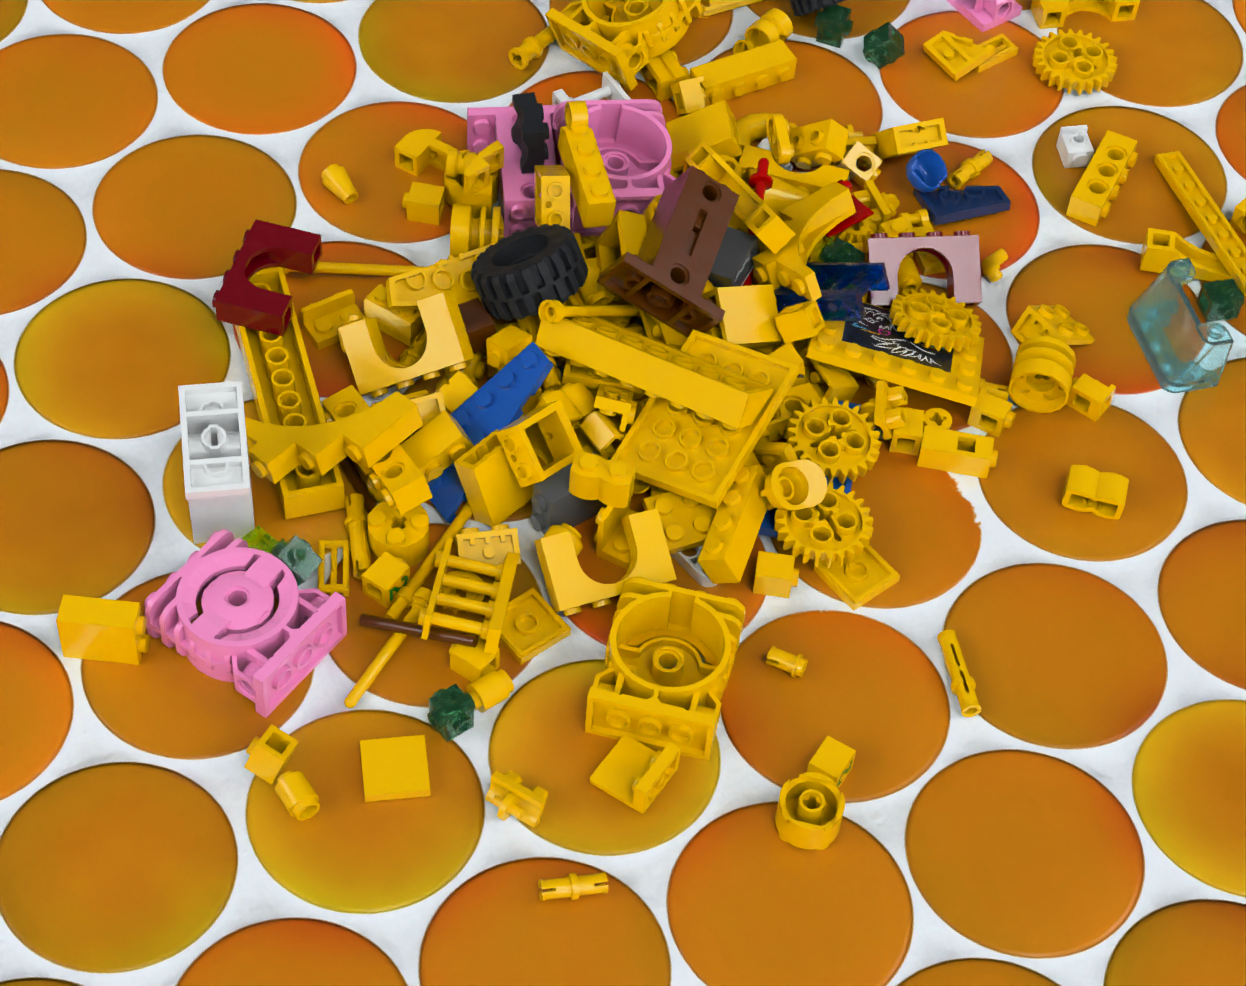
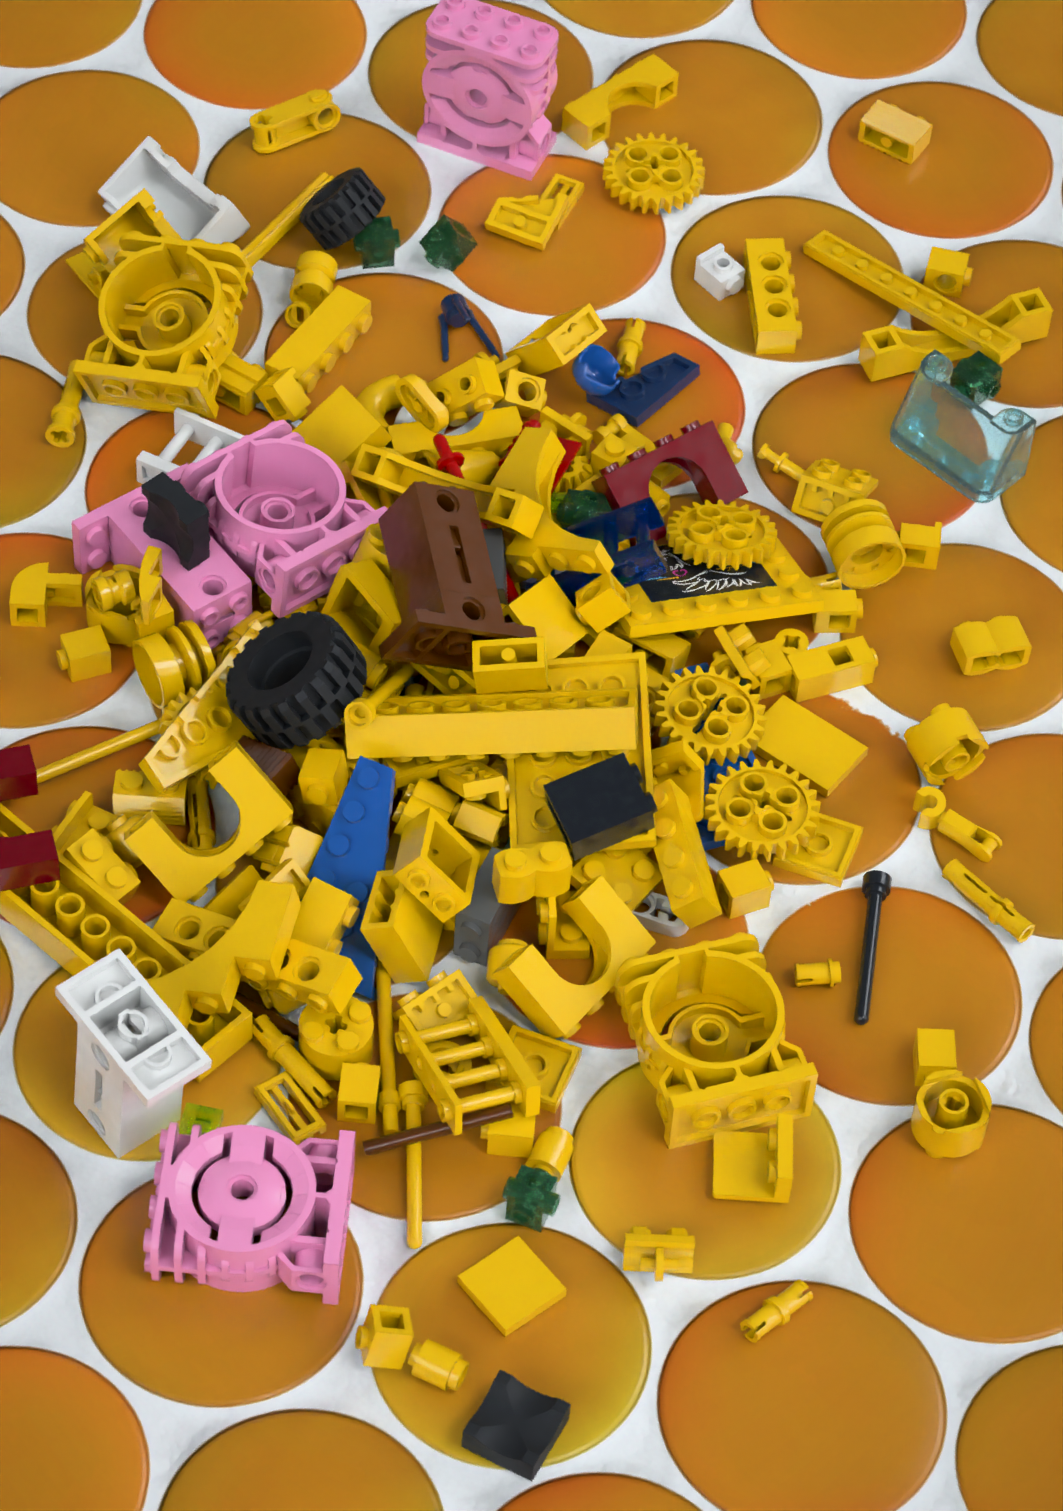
camera: 30 degrees left, 0 degrees up
yellow brick [56,594,150,665] -> none
clear green brick [270,535,323,586] -> none
yellow window [535,165,570,230] -> none
yellow hinge [558,101,616,228] -> none
yellow piece [760,460,827,511] -> none
none -> yellow brick [63,828,141,905]
none -> dark blue plant [438,293,500,362]
none -> black brick [461,1369,571,1482]
none -> yellow brick [472,636,548,694]
none -> black brick [543,752,658,861]
none -> yellow tile [752,695,868,798]
none -> yellow piece [757,443,805,482]
none -> black piece [854,870,892,1025]
none -> yellow brick [904,703,989,786]
none -> yellow piece [913,786,1002,862]

